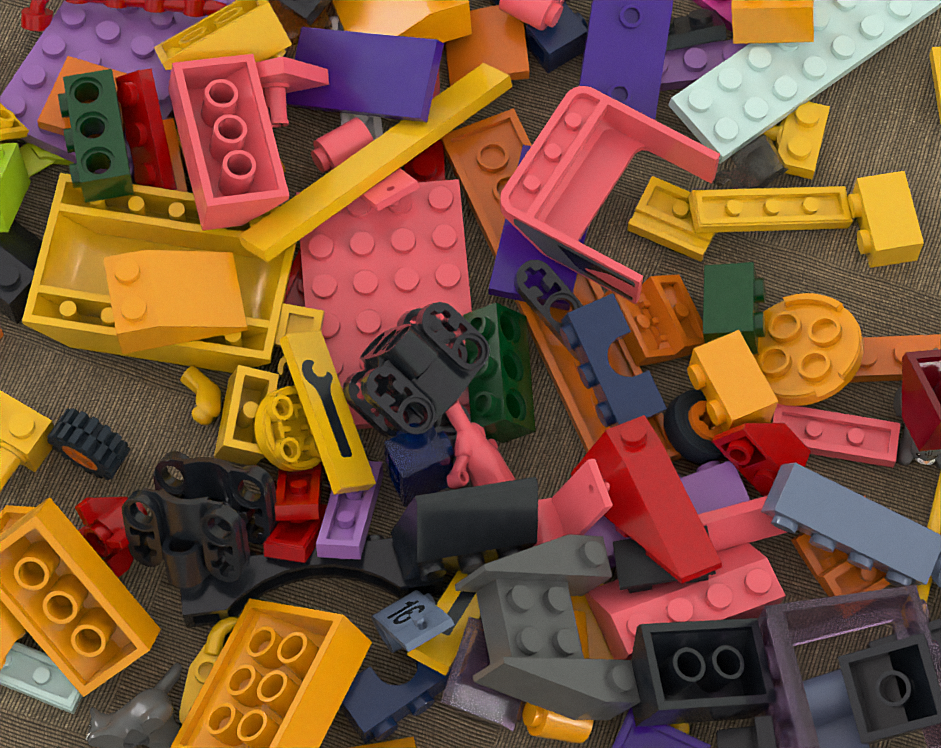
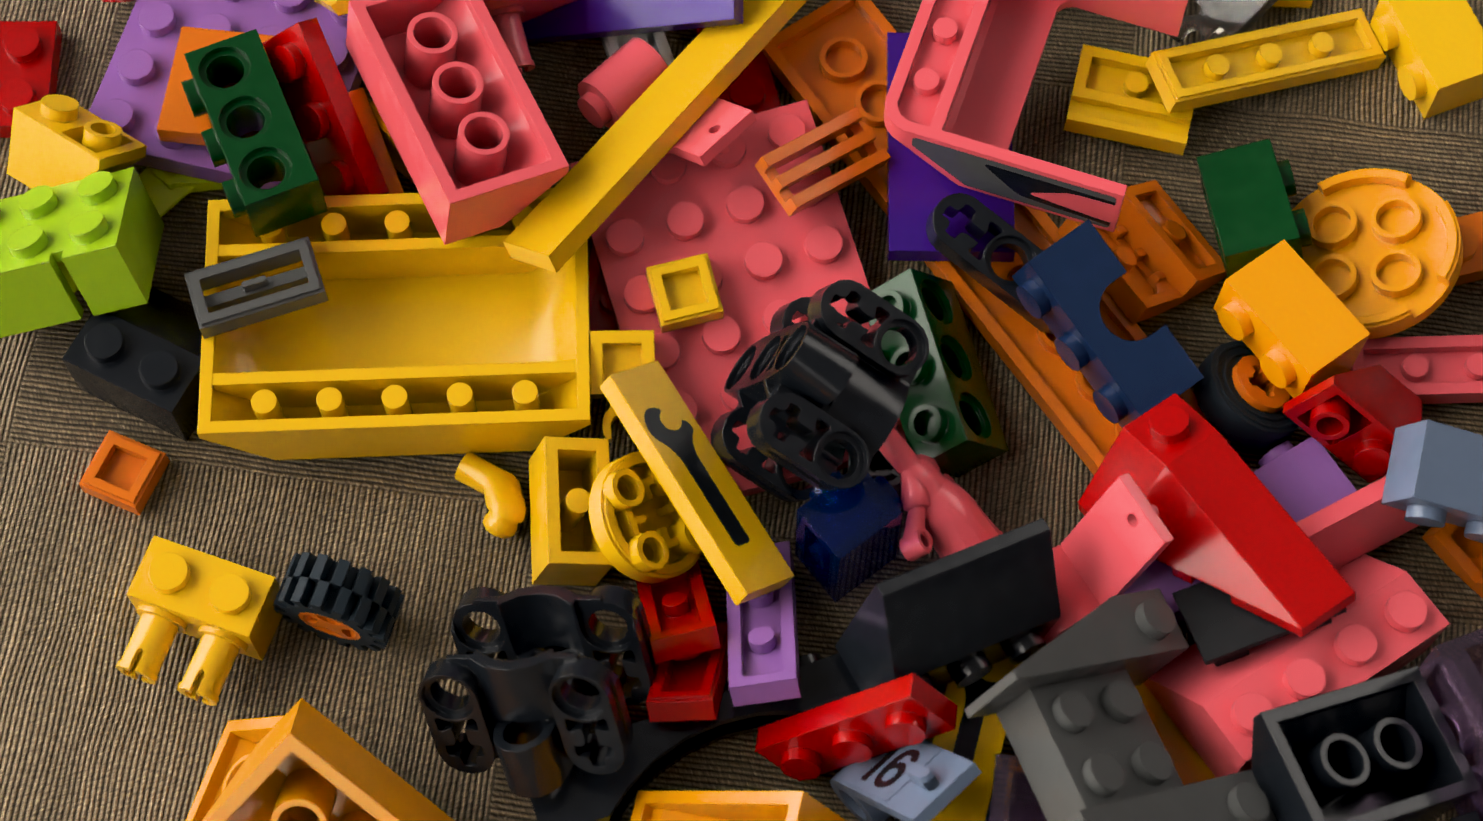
camera: 10 degrees left, 0 degrees up
red brick [75,496,148,578] -> none
light orange slope [103,250,248,354] -> none
none -> dark grey tile [184,236,329,339]
none -> yellow tile [646,253,724,333]
none -> orange tile [755,107,891,217]
none -> red plate [755,673,958,782]

